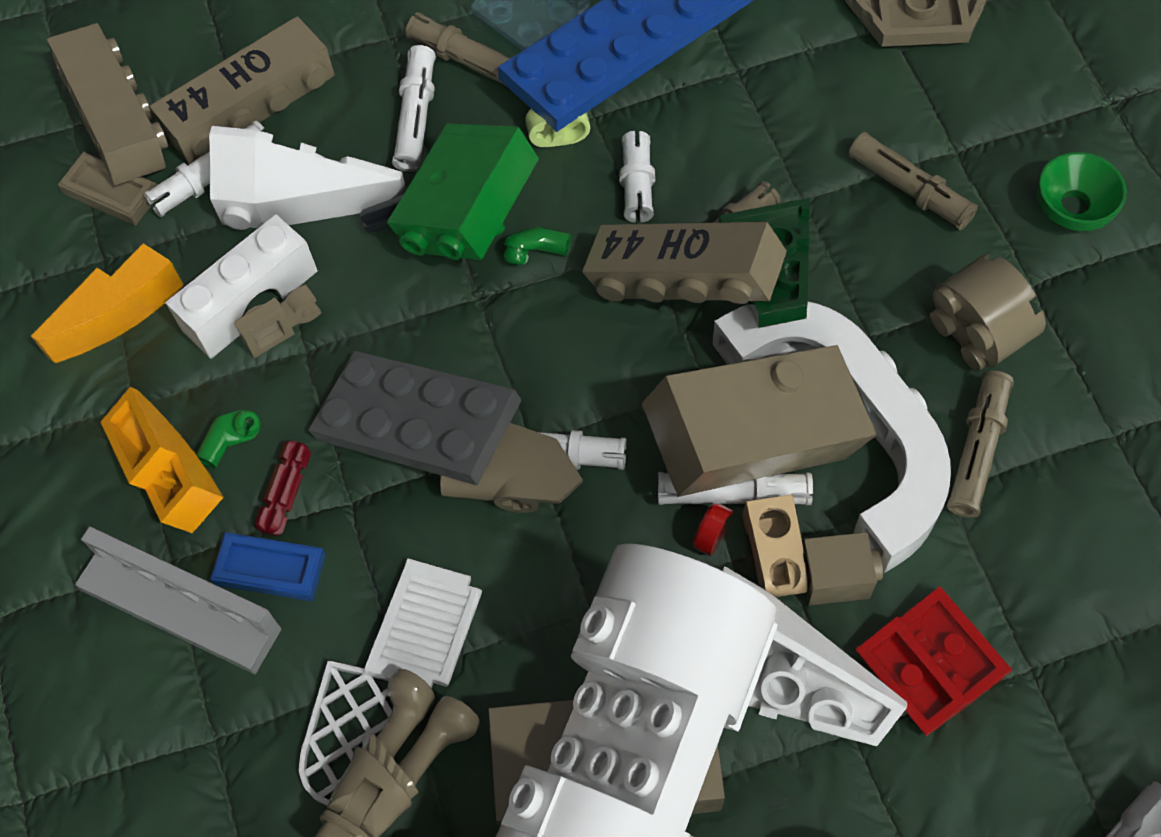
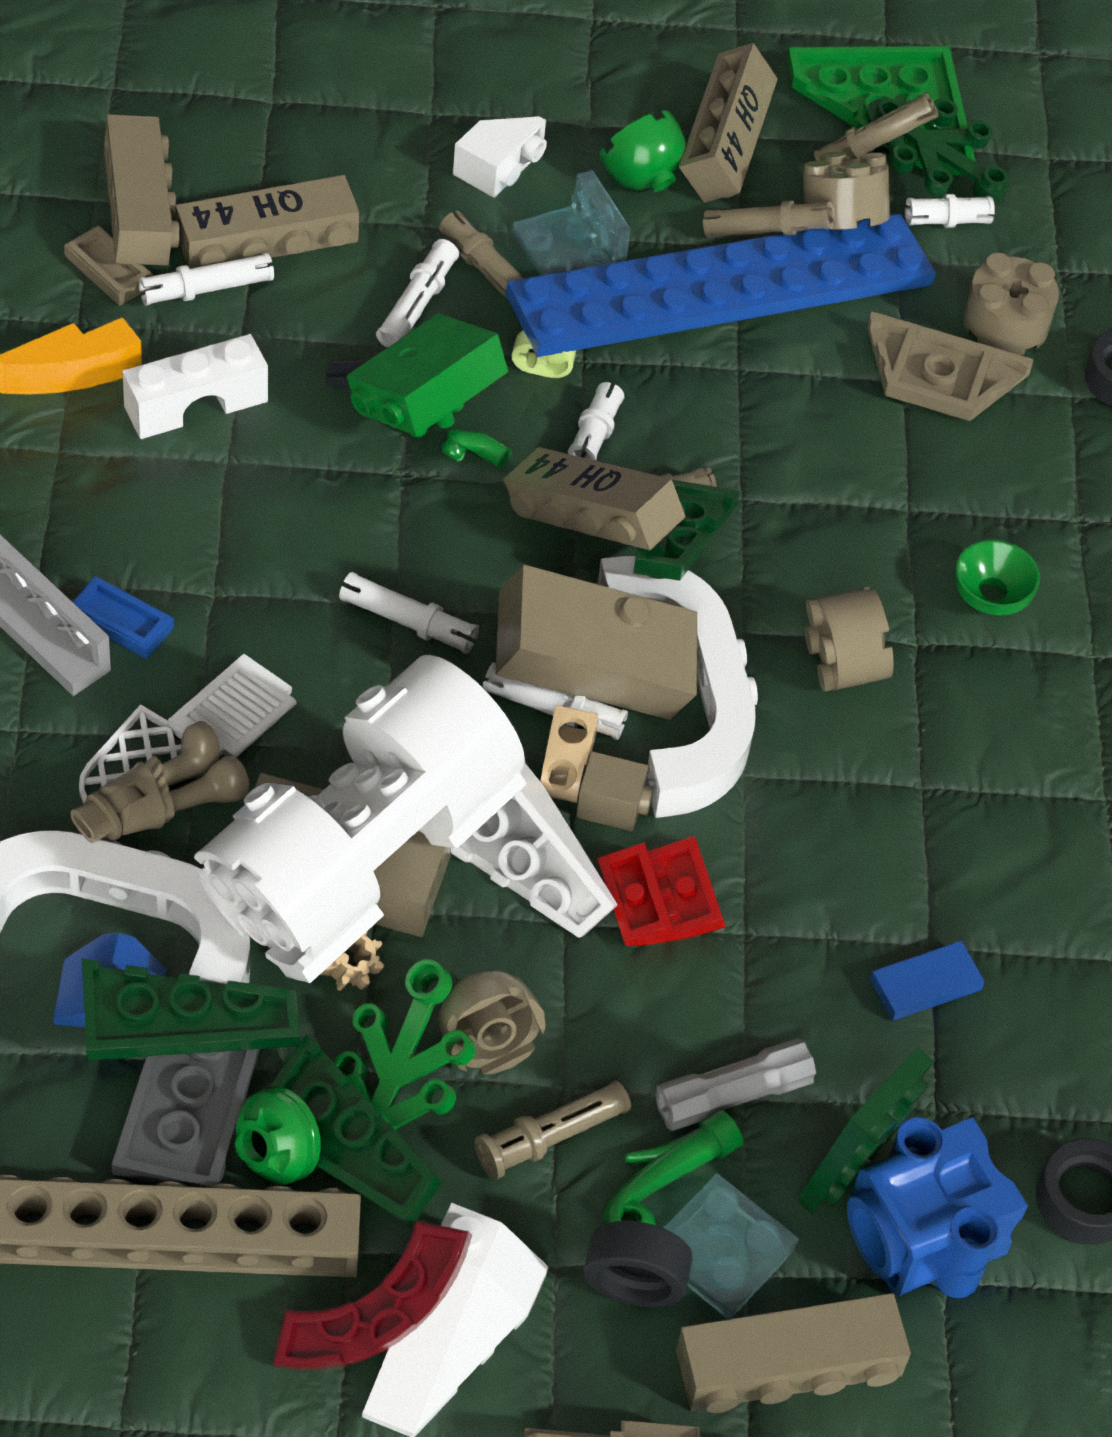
camera: 10 degrees right, 10 degrees down
light orange slope [101,387,224,533] -> none
green arm [196,410,261,469] -> none
white wedge [209,126,406,230] -> none
dark tan plate [234,285,321,359] -> none
dark red axle [254,440,311,536] -> none
dark grey plate [308,351,521,485] -> none
dark tan panel [440,423,583,513] -> none
red tile [693,502,733,556] -> none
dark tan pin [849,132,978,230] -> none
dark tan pin [947,371,1014,518] -> none

